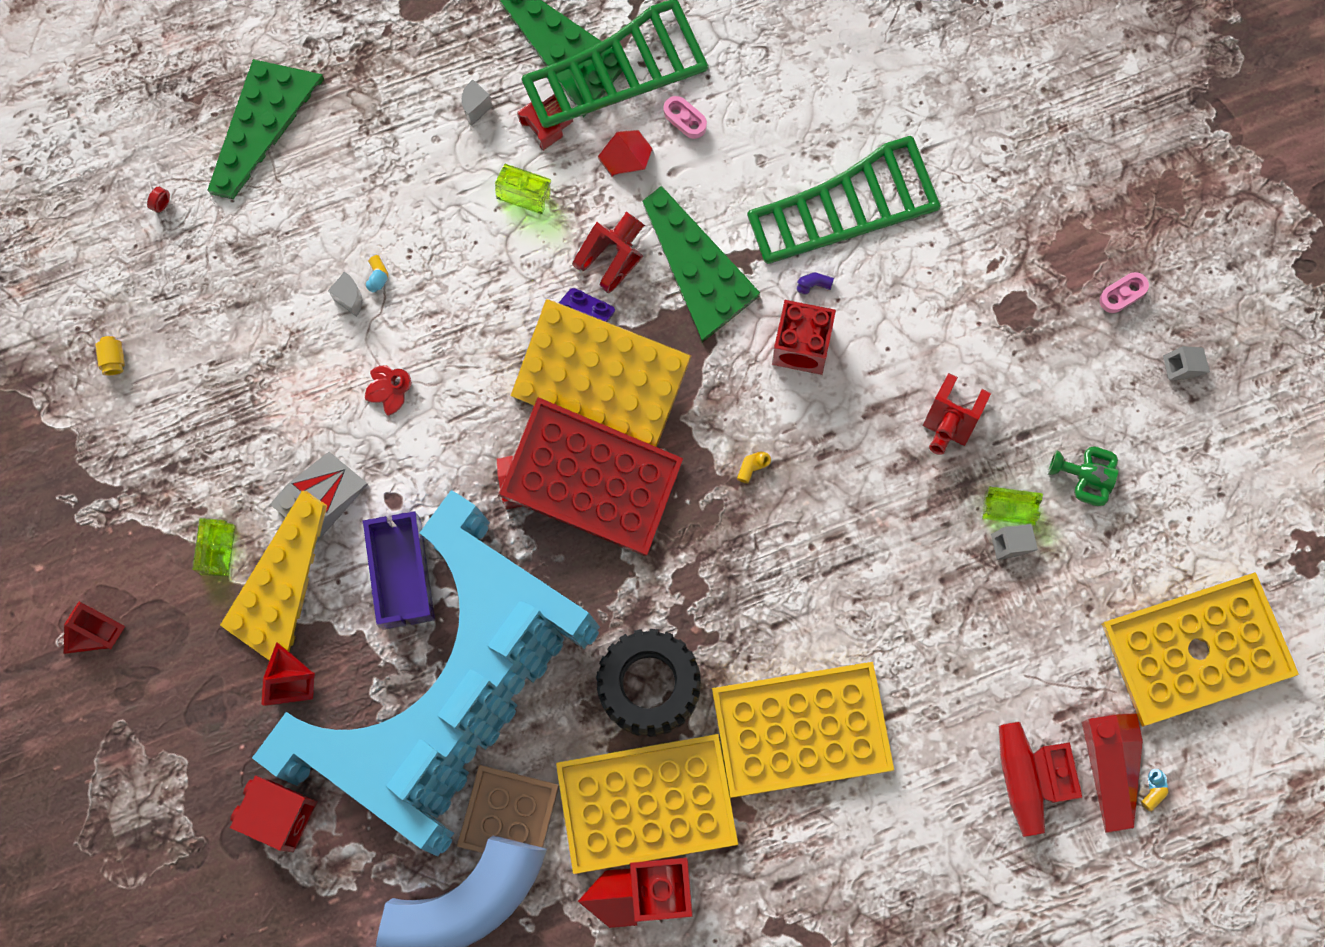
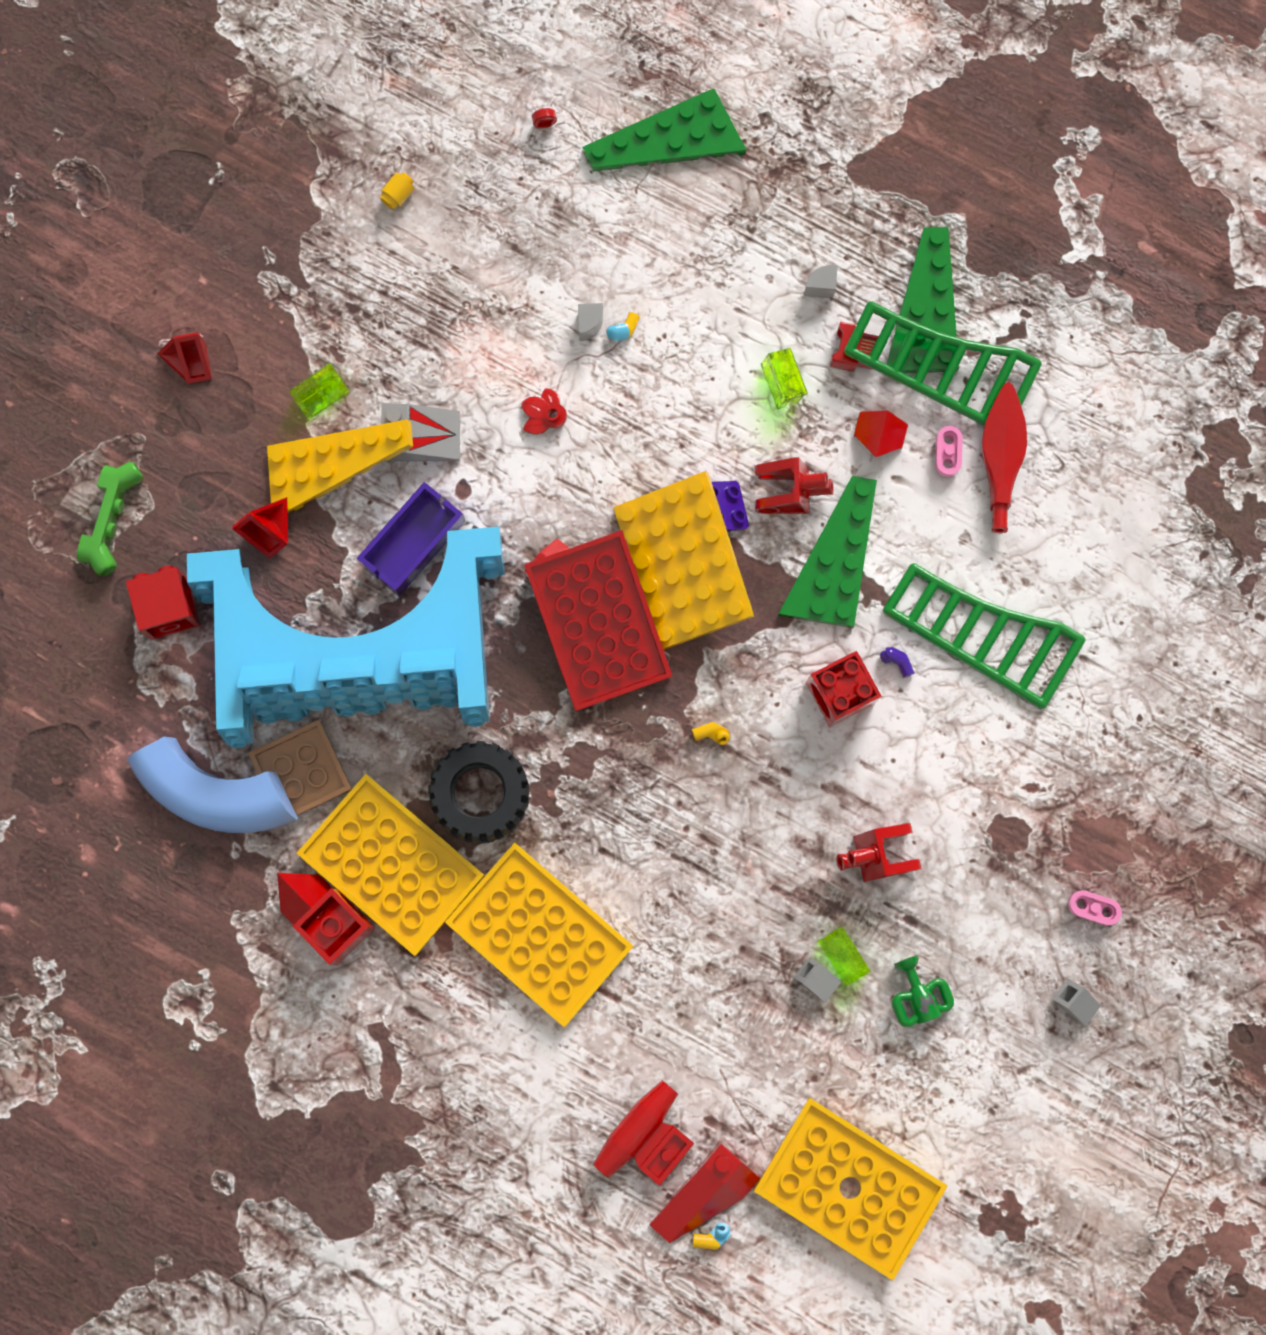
camera: 40 degrees right, 5 degrees up
none -> bright green plate [77,461,143,576]
none -> red animal [981,382,1027,534]

